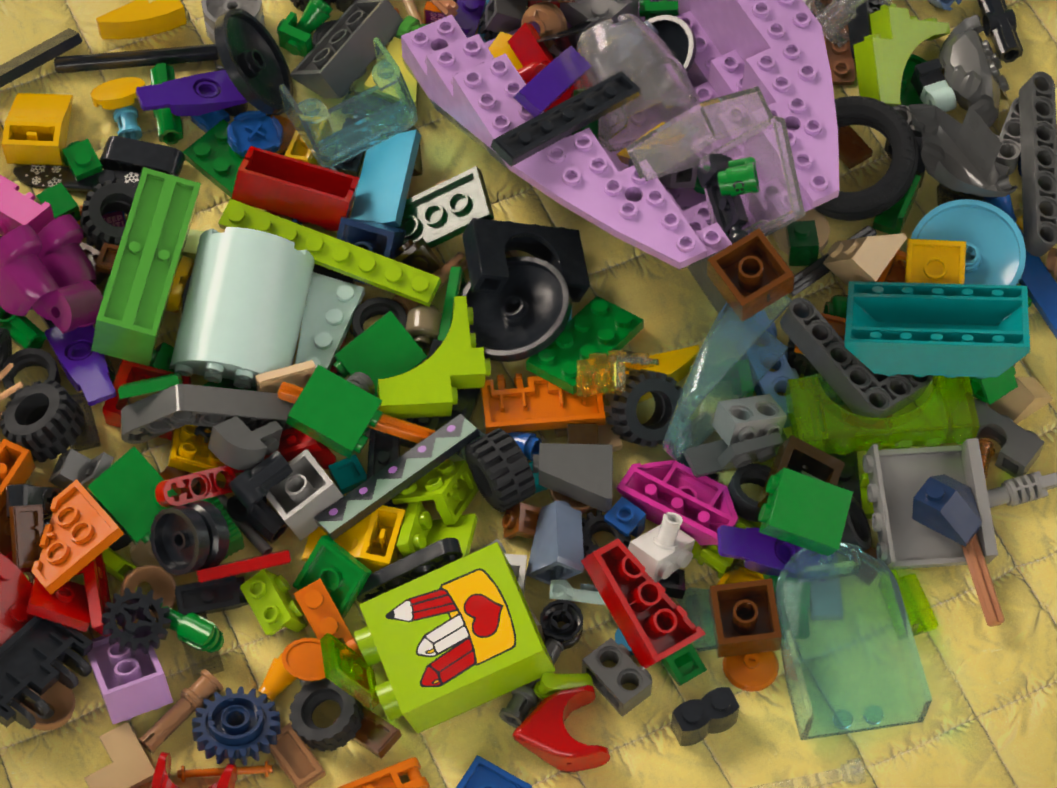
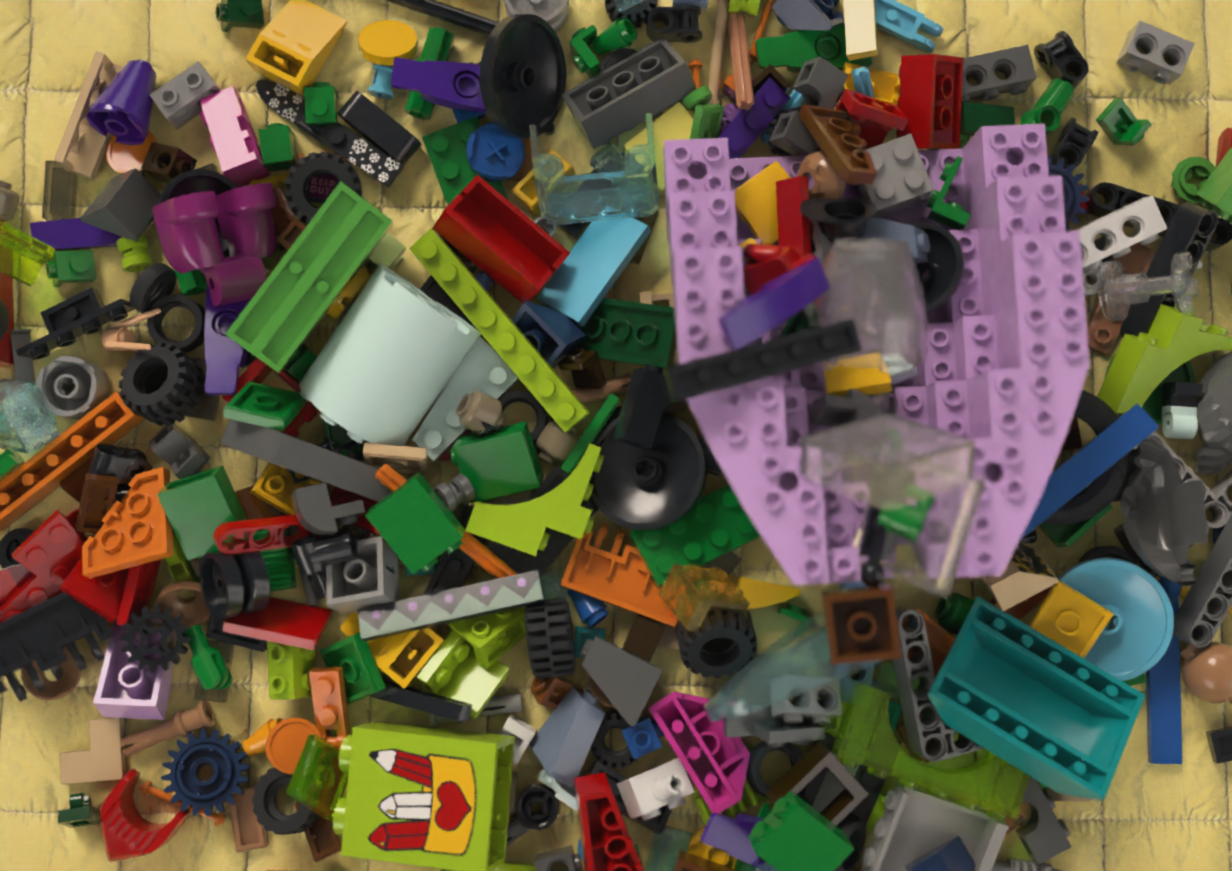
camera: 25 degrees right, 25 degrees up
none -> dark tan head [457,390,504,436]
none -> blue tile [1019,403,1159,541]

